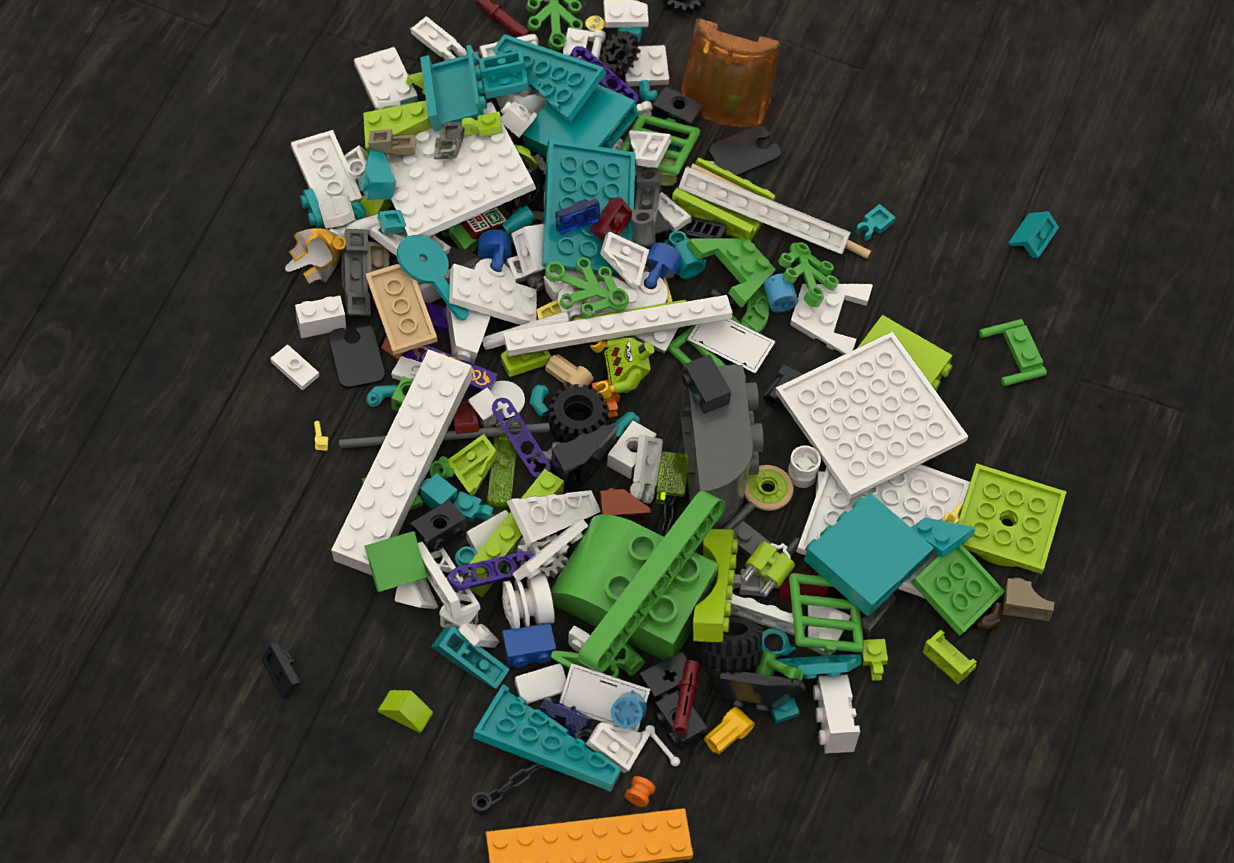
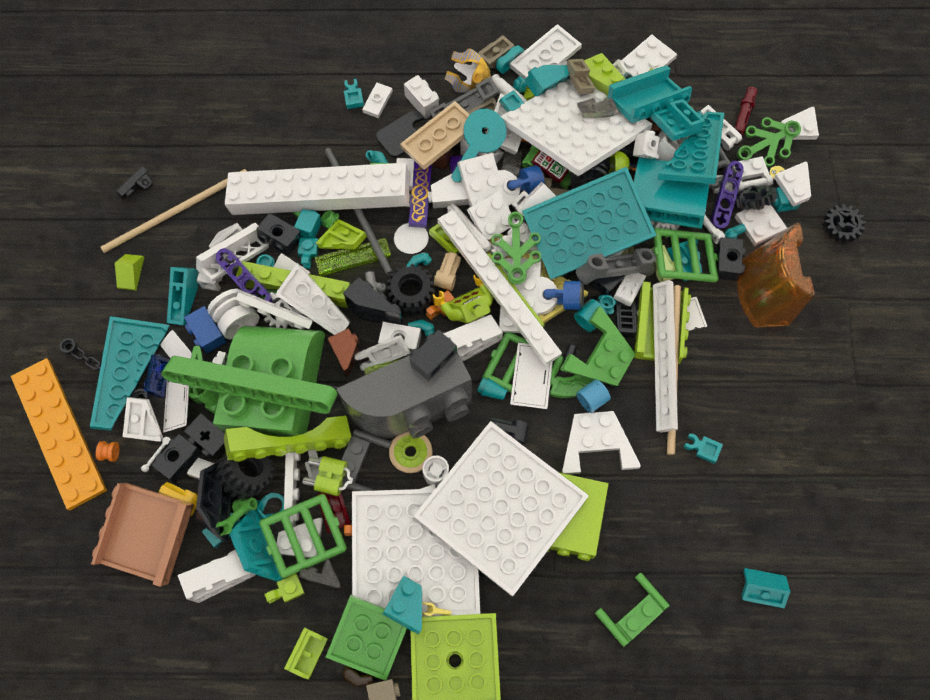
camera: 75 degrees right, 10 degrees up
light yellow hand [314,421,329,451] -> none
white panel [319,194,356,229] -> none
bright green slope [364,531,428,592] -> none
white hinge [411,17,467,61] -> none
dark red tile [453,401,479,434] -> none
white plate [459,623,500,648] -> none
lime plate [462,112,503,137] -> none
white panel [469,388,504,428] -> none
dark purple beam [492,398,551,478] -> none
teal cone [502,205,536,236] -> none
clear blue hinge [555,199,600,235] -> none
dark red slope [589,198,632,242] -> none
white wing [600,232,649,290] -> none
dark azure piece [611,690,647,729] -> none
white wing [629,130,671,168] -> none
dark red pin [672,660,700,734] -> none
black piece [709,126,781,176] -> none
bright green plant [778,242,839,307] -> none
teal brick [804,493,934,616] -> none
none -> nougat panel [91,483,194,587]
none -> tan piece [101,169,247,253]
none -> white slope [187,458,215,479]
none -> teal plate [344,79,364,109]
none -> white wedge [444,315,503,361]
none -> white plate [467,192,516,240]
none -> dark tan slope [478,35,514,69]

